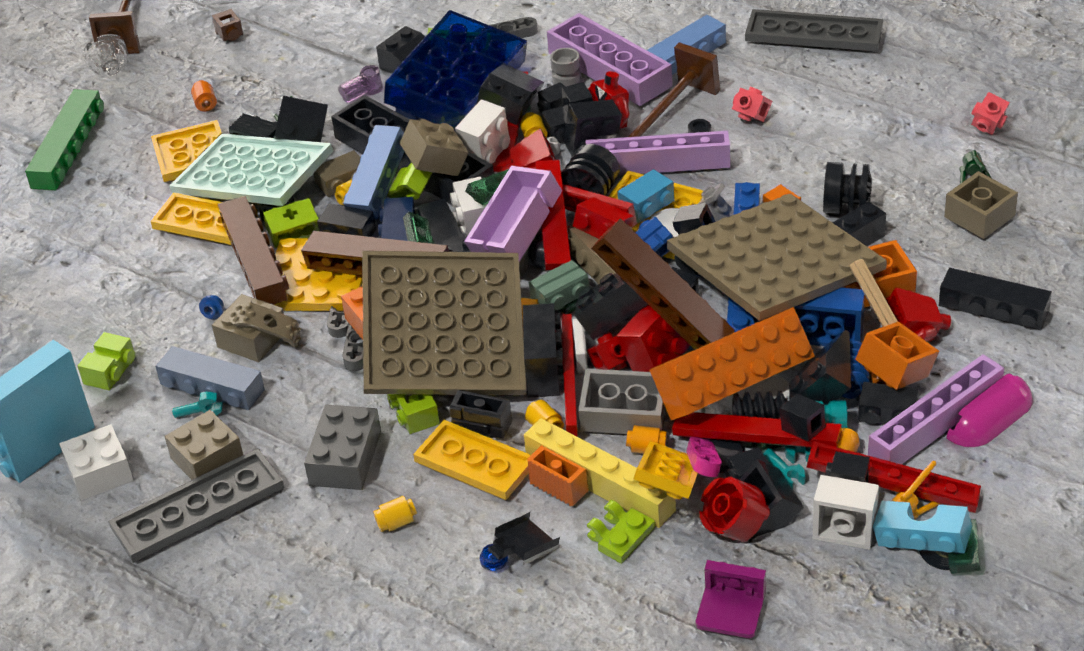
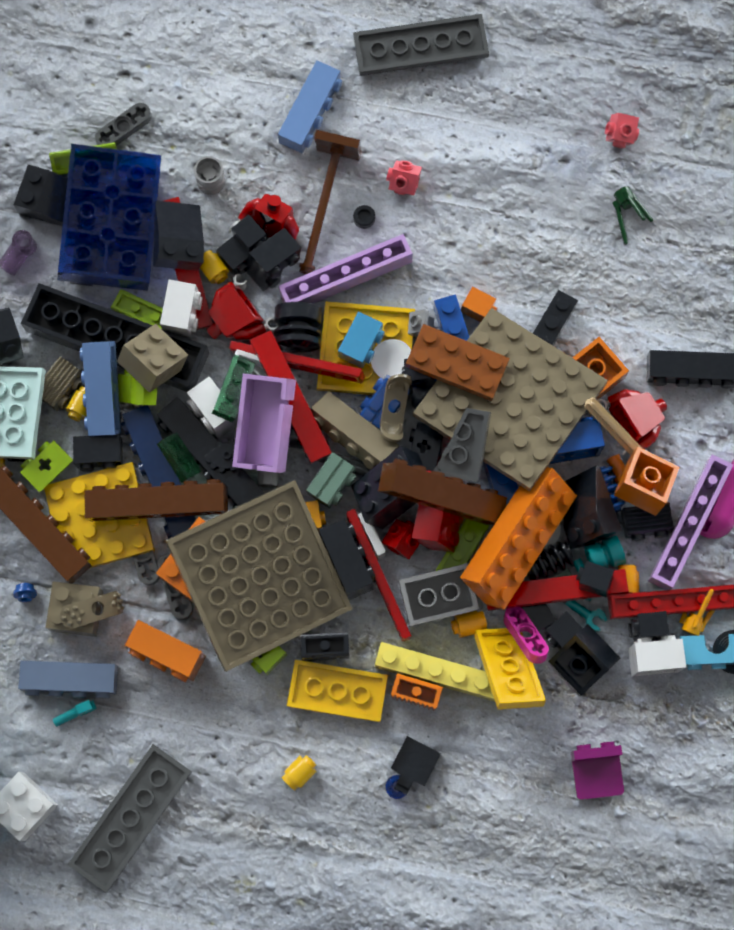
camera: 25 degrees left, 35 degrees up
dark tan brick [164,410,243,480] -> none
dark grey brick [304,404,381,490] -> none
yellow brick [525,400,564,429] -> none
black brick [537,82,565,114] -> none
lavender brick [547,13,672,106] -> none
red brick [573,197,634,239] -> none
lime plate [587,500,655,564] -> none
red brick [699,477,770,542] -> none
black wheel [823,162,872,214] -> none
dark tan brick [944,171,1018,239] -> none
none -> orange brick [125,620,206,683]
none -> dark tan piece [380,374,412,442]
none -> dark orange plate [405,324,510,401]
none -> dark grey wing [434,408,491,482]

